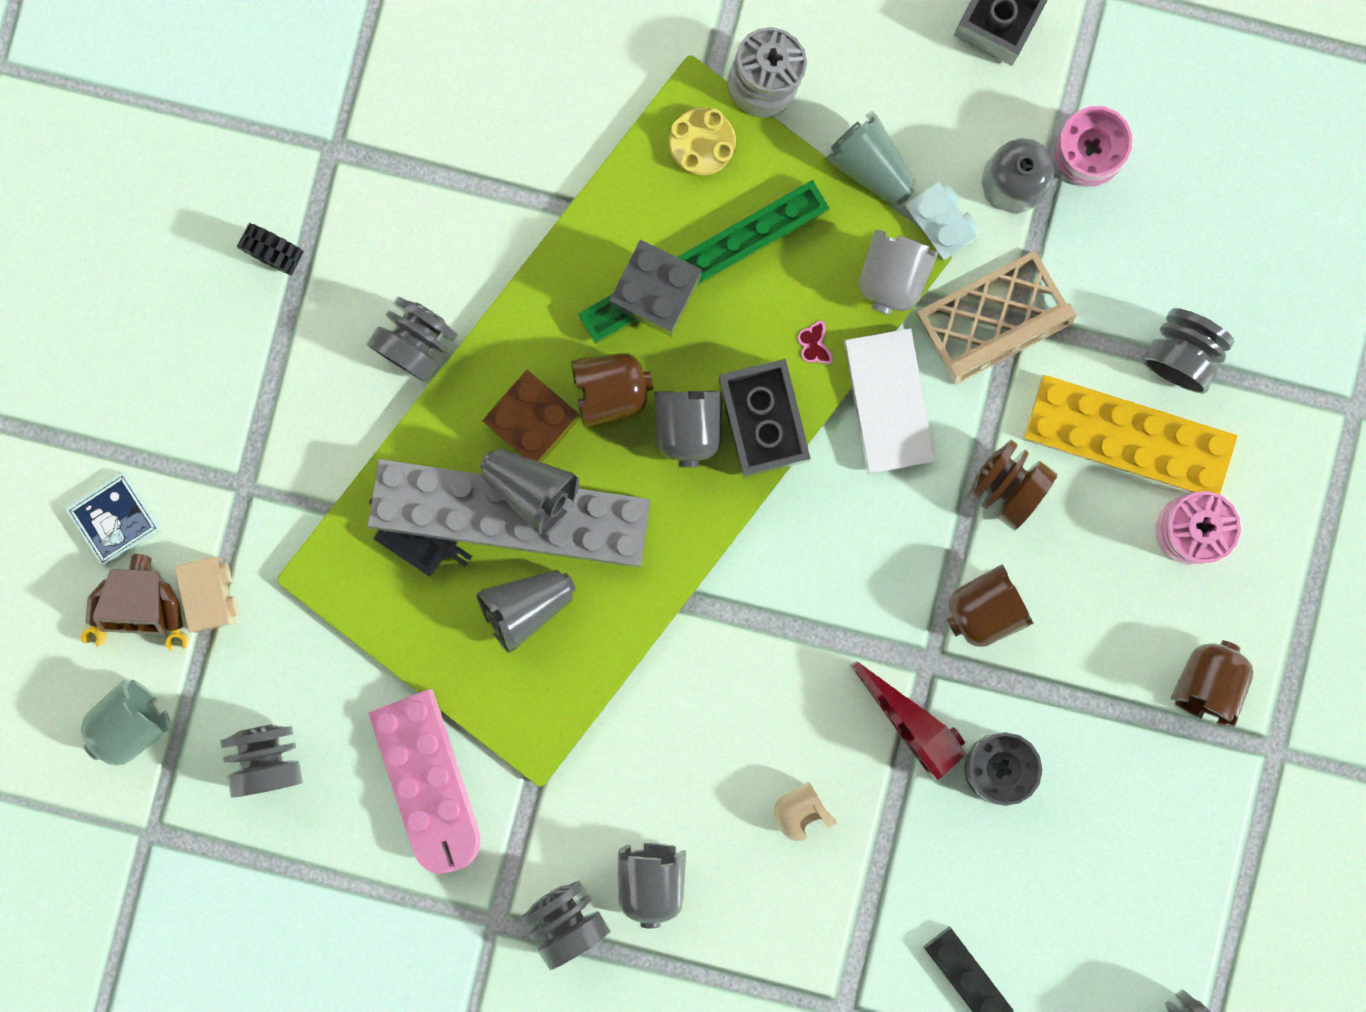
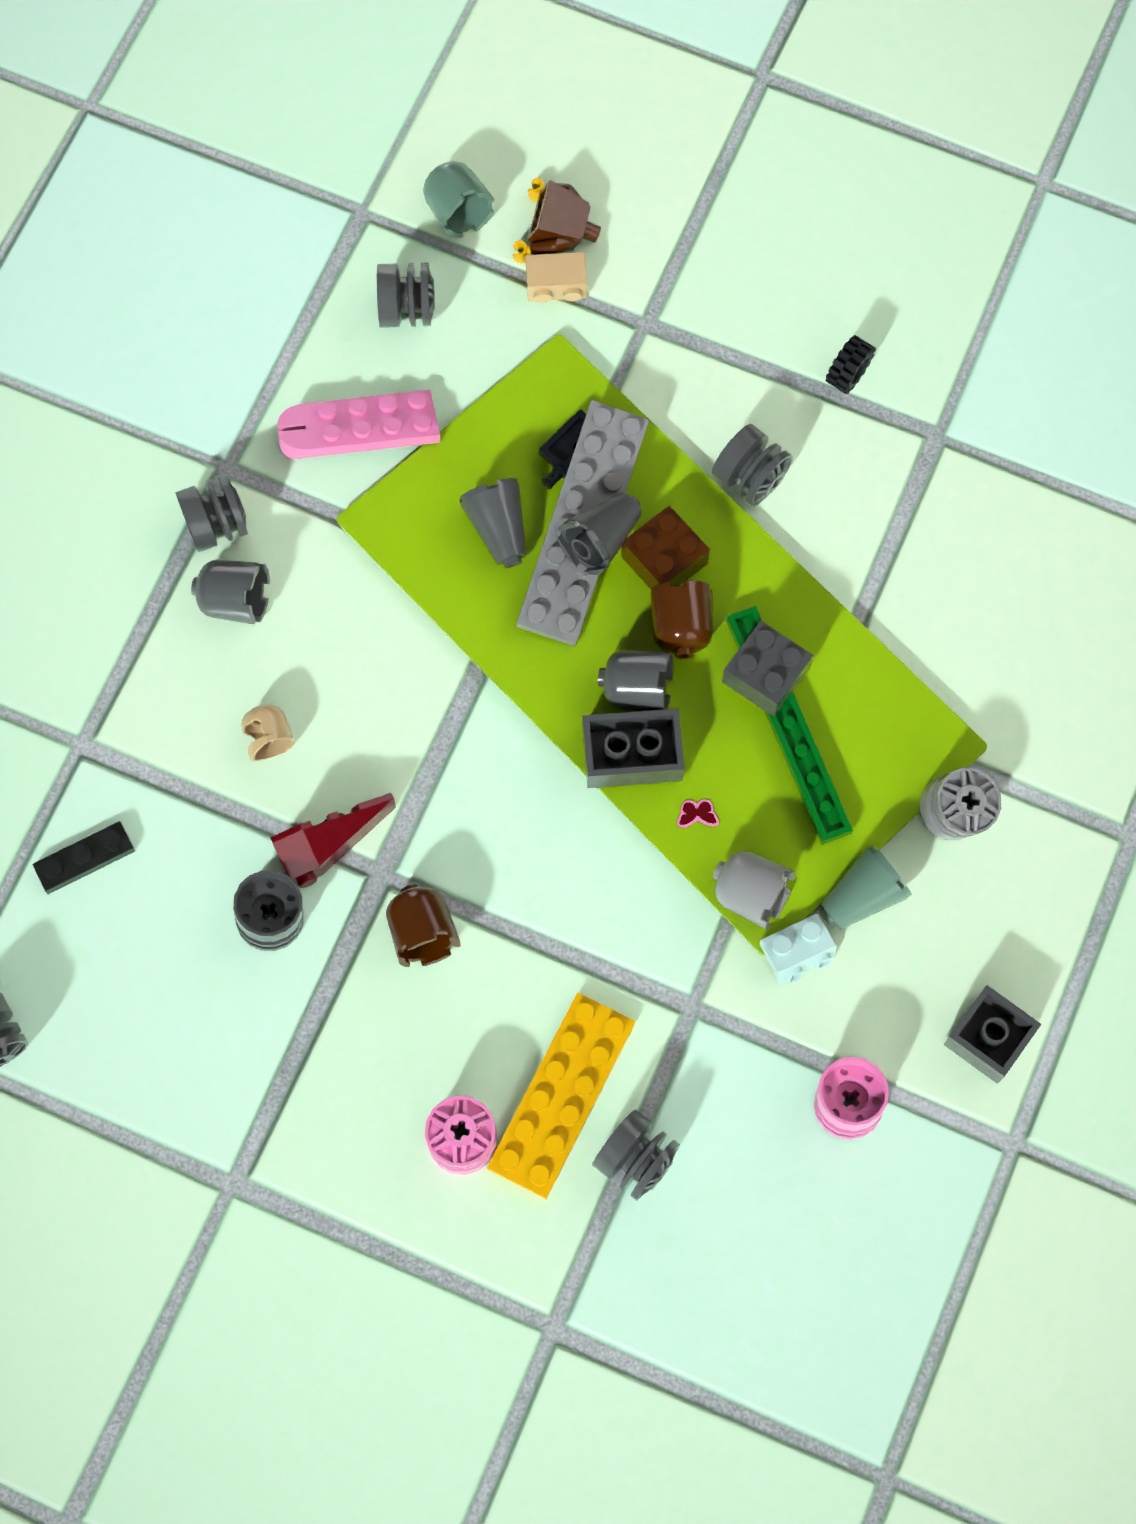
camera: 100 degrees right, 15 degrees down
tile [66,472,161,566] -> none
light yellow dish [669,108,736,175] -> none
white tile [843,328,935,474] -> none
tan fence [916,250,1076,386] -> none
reddish brown wheel [968,439,1058,531] -> none
dark grey cylinder [981,138,1055,214] -> none
reddish brown cylinder [1170,640,1254,728] -> none

